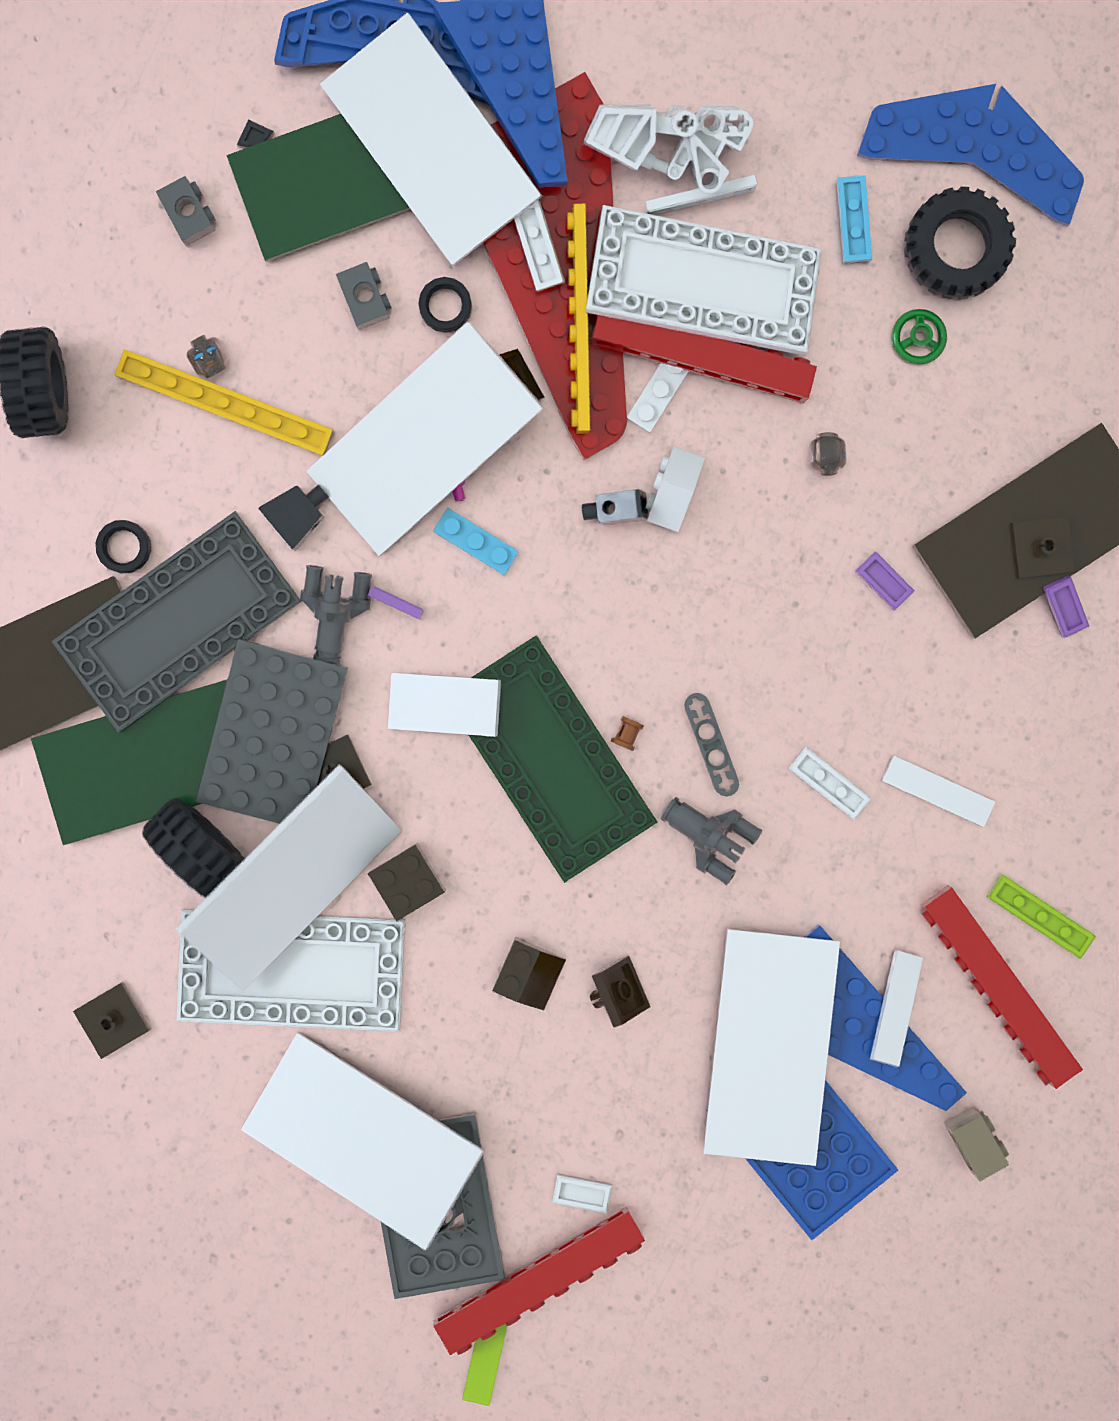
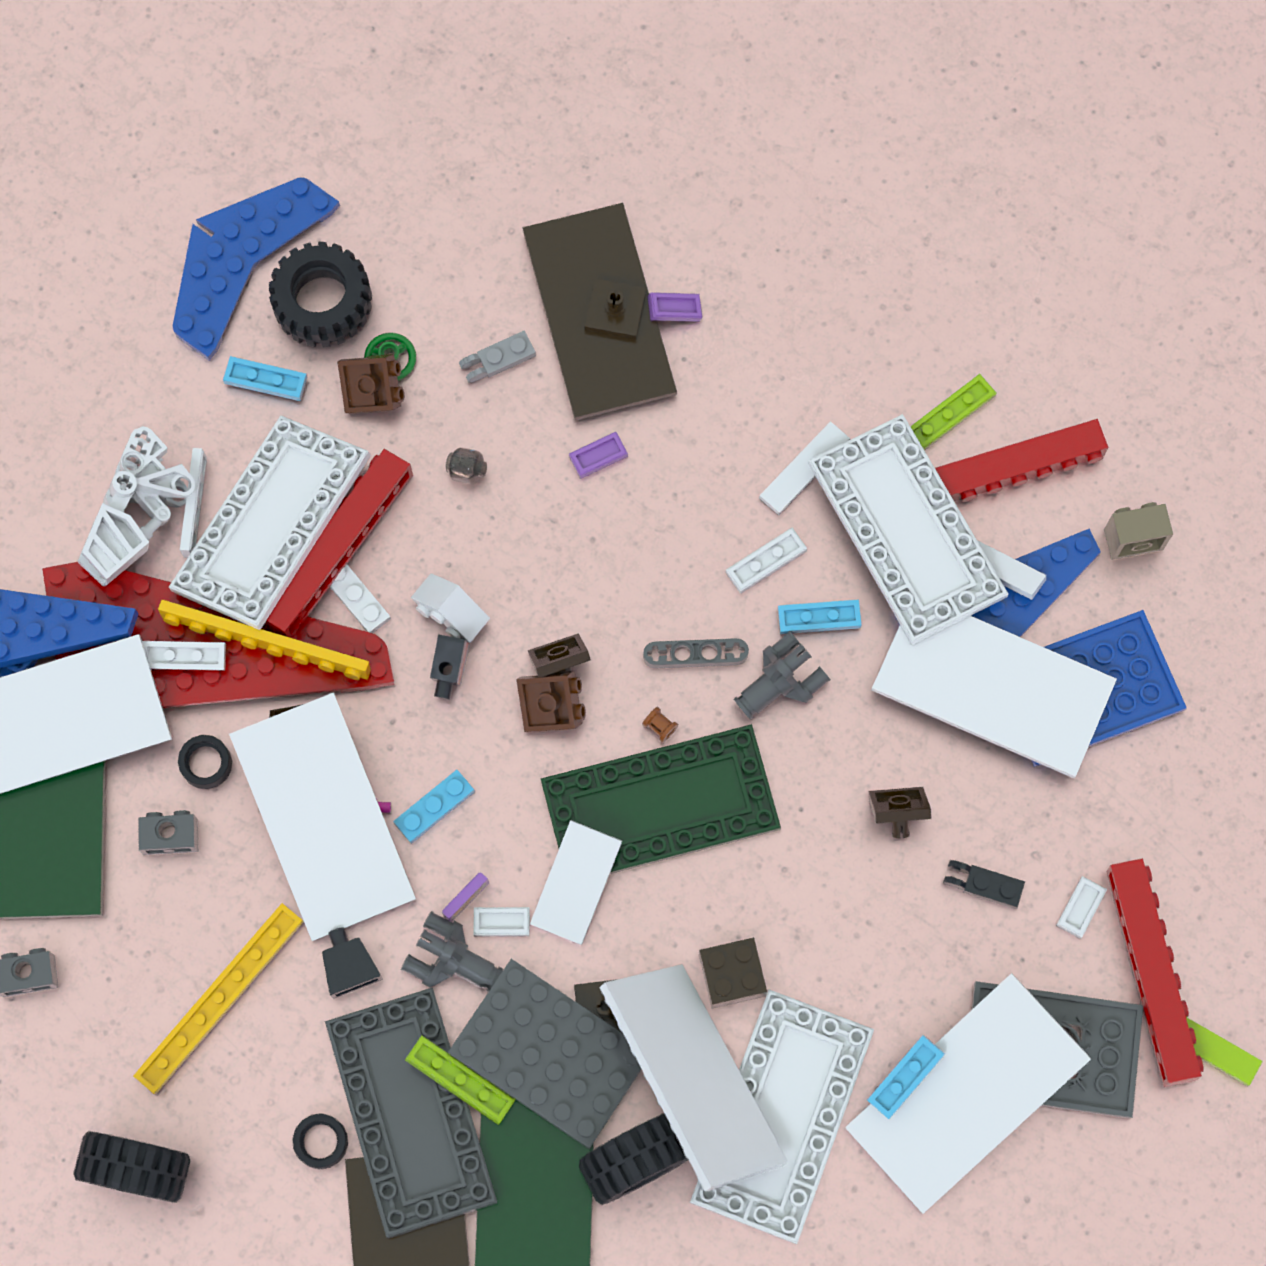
camera: 70 degrees left, 15 degrees down
clear smoke head [186,334,228,378] -> none
dark brown slope [492,937,566,1011] -> none
none -> reddish brown plate [337,354,405,413]
none -> lime tile [405,1036,515,1125]
none -> light grey hinge [459,330,536,383]
none -> white tile [473,907,530,937]
none -> reddish brown plate [516,670,586,732]
none -> dark brown tile [527,633,591,678]
none -> medium azure plate [778,599,862,634]
none -> white tile [808,414,1008,645]
none -> medium azure plate [867,1035,945,1119]
none -> black hinge [943,860,1025,909]

